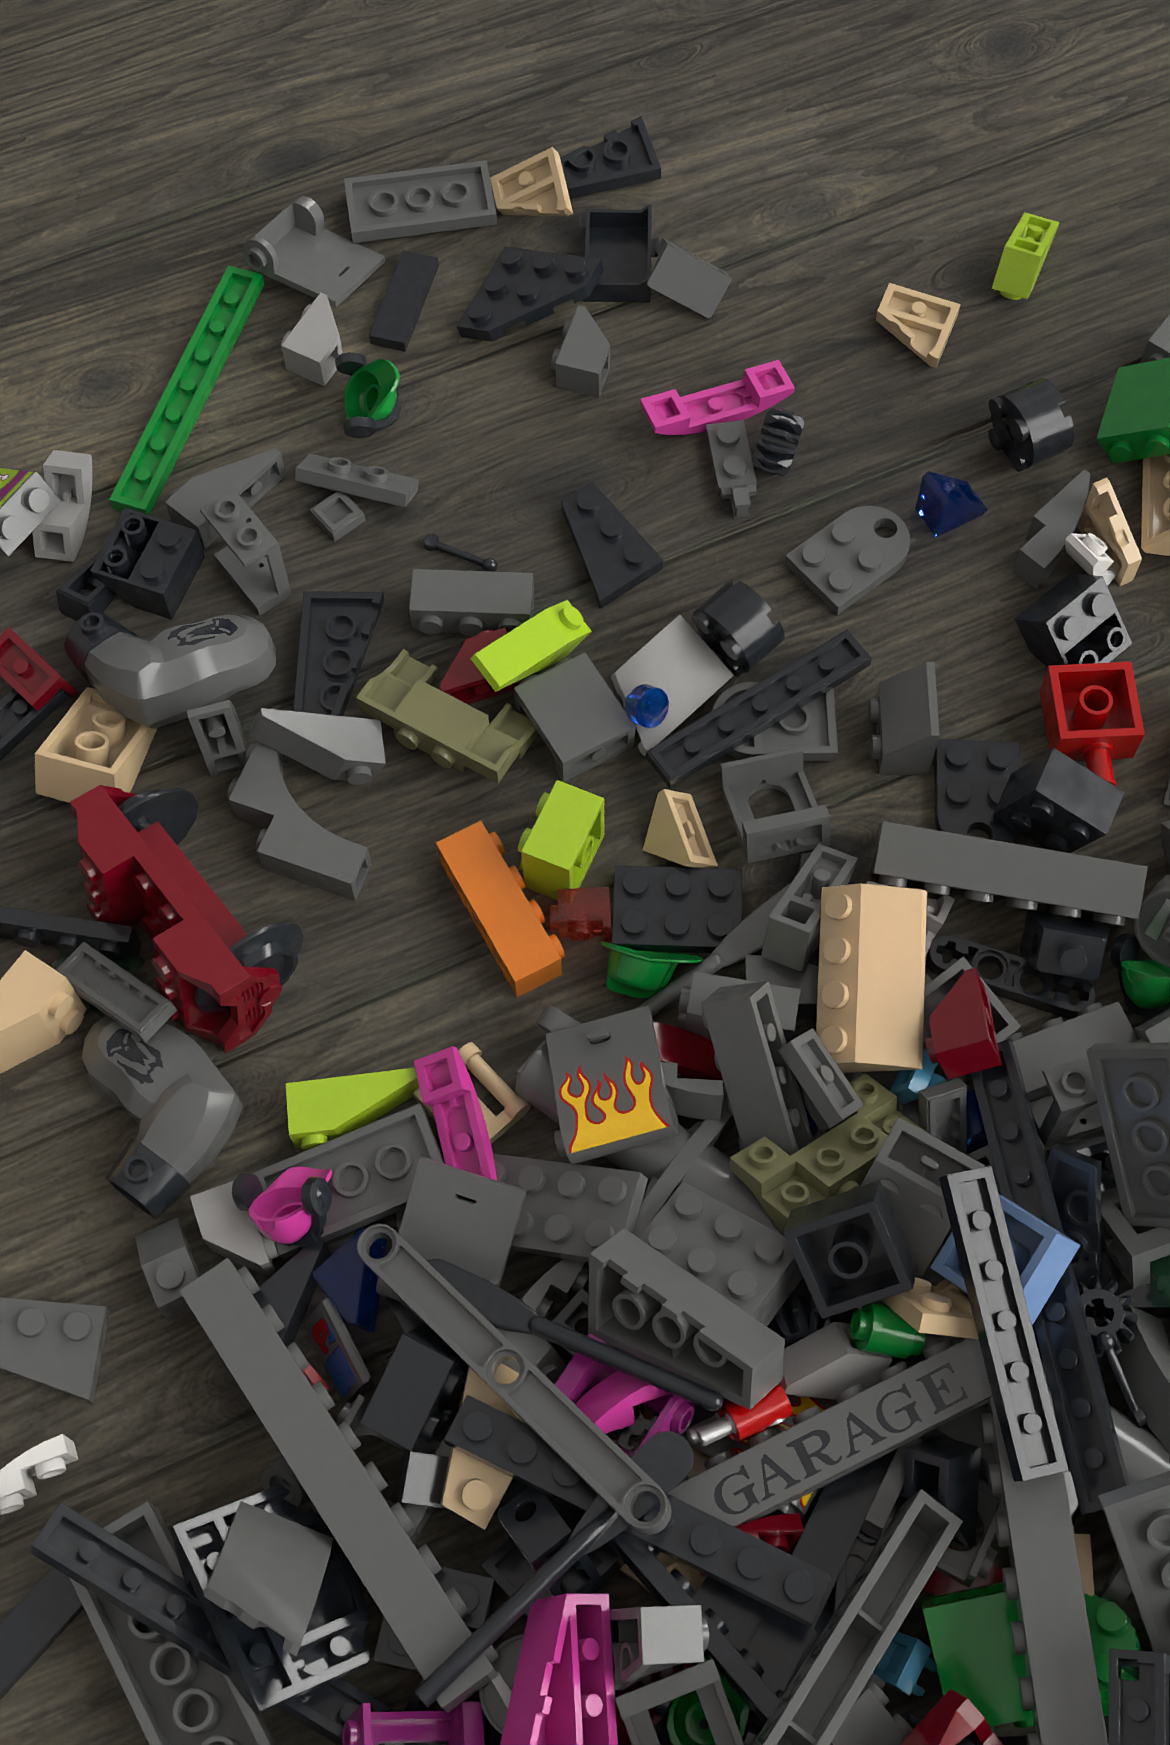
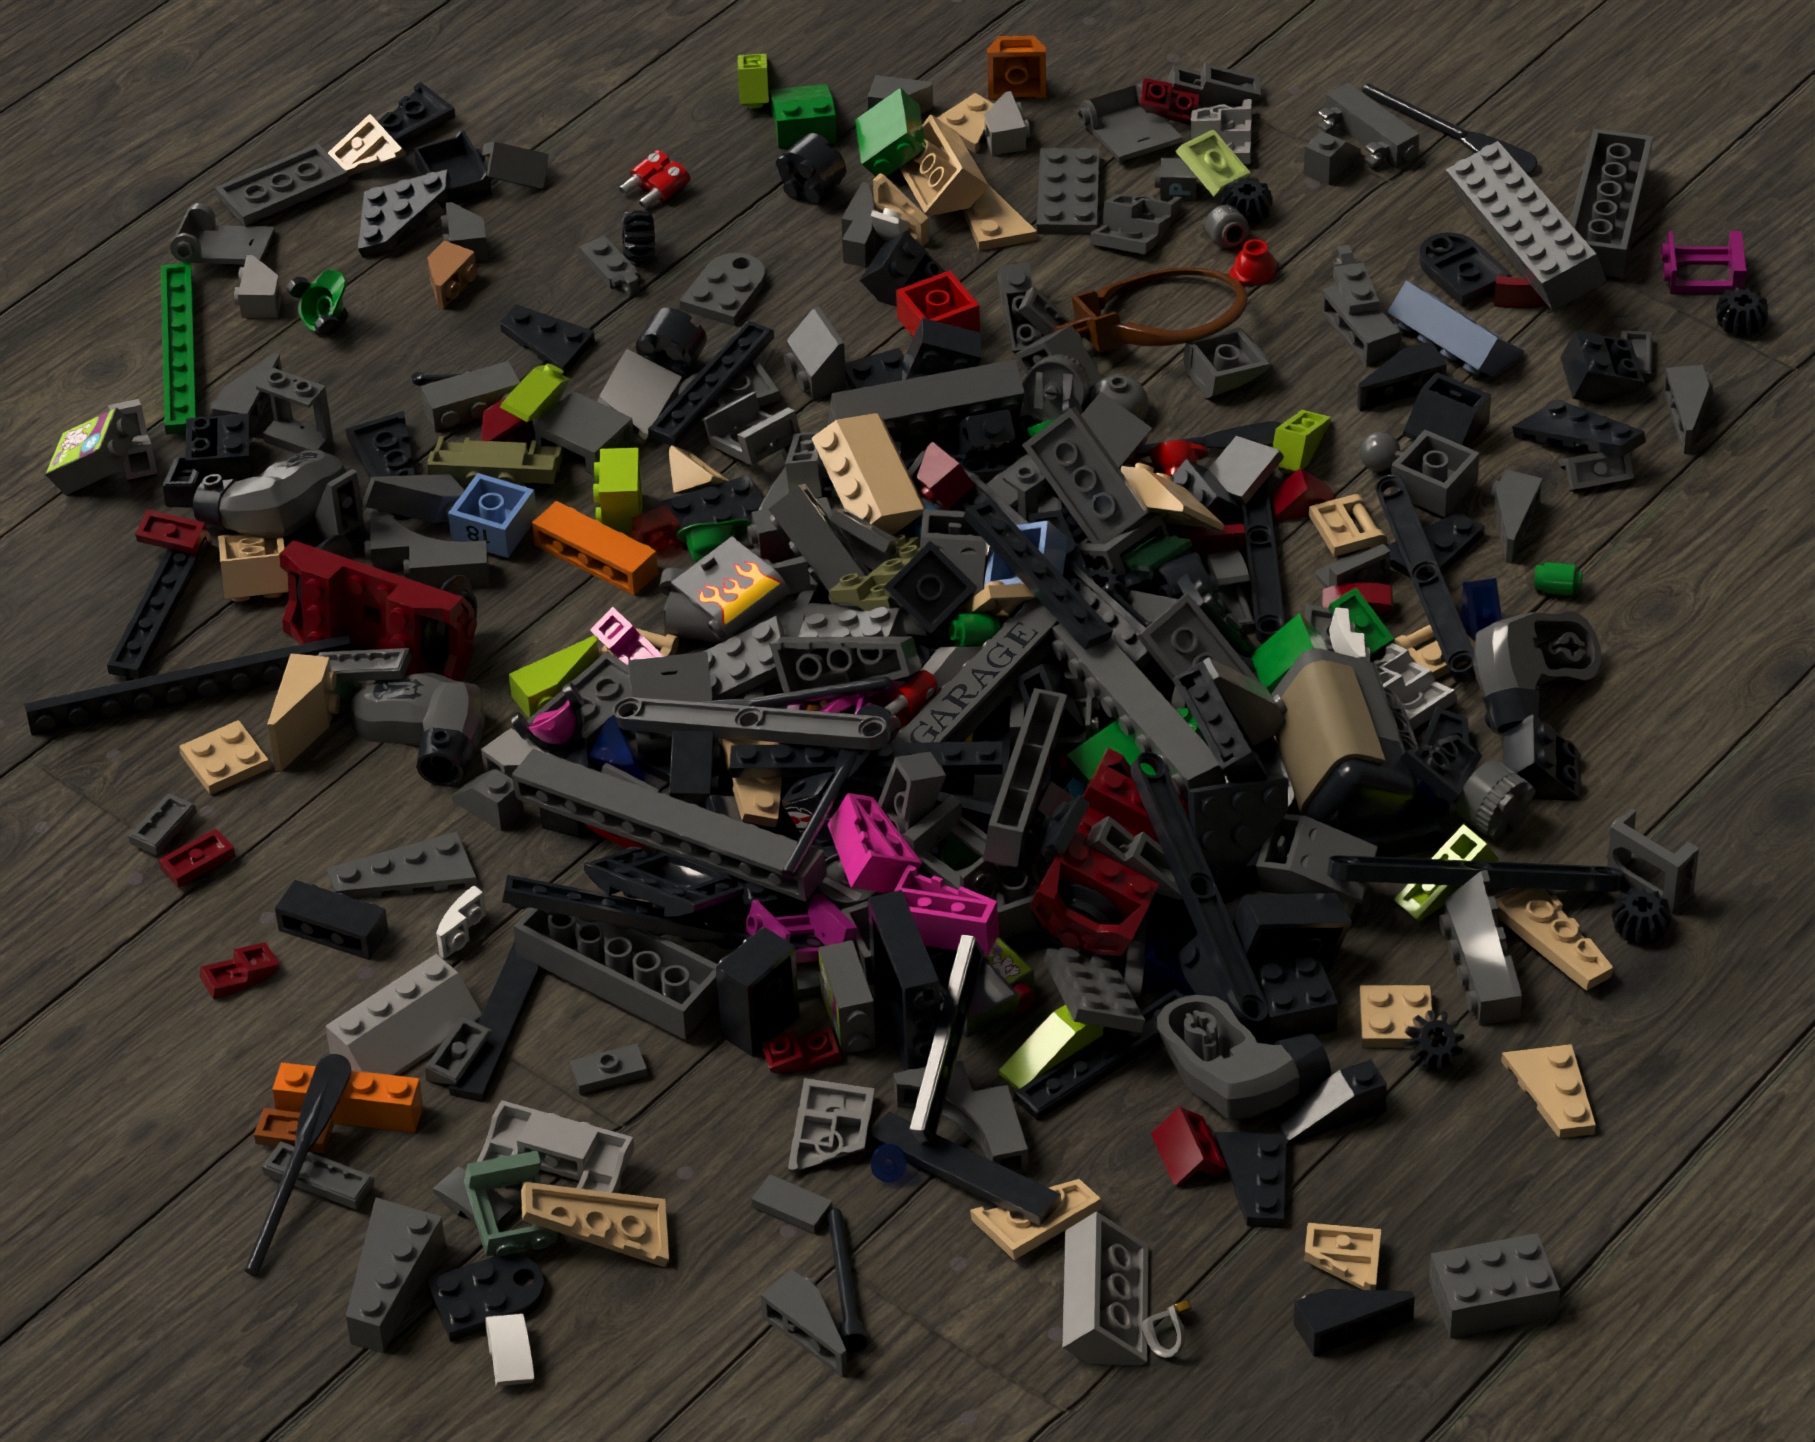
camera: 25 degrees left, 20 degrees down
dark grey slope [204,1501,334,1656] -> none
dark grey plate [295,453,419,507] -> none
dark grey tile [310,491,366,542] -> none
black tile [369,250,439,352] -> none
clear blue tile [626,684,669,728] -> none
dark pink slope [640,360,795,435] -> none
tan wing [876,283,961,368] -> none
clear blue slope [915,471,988,537] -> none
none -> medium nougat slope [427,240,477,309]
none -> medium blue brick [448,473,537,558]
none -> red piece [619,150,691,209]
none -> green slope [769,84,837,149]

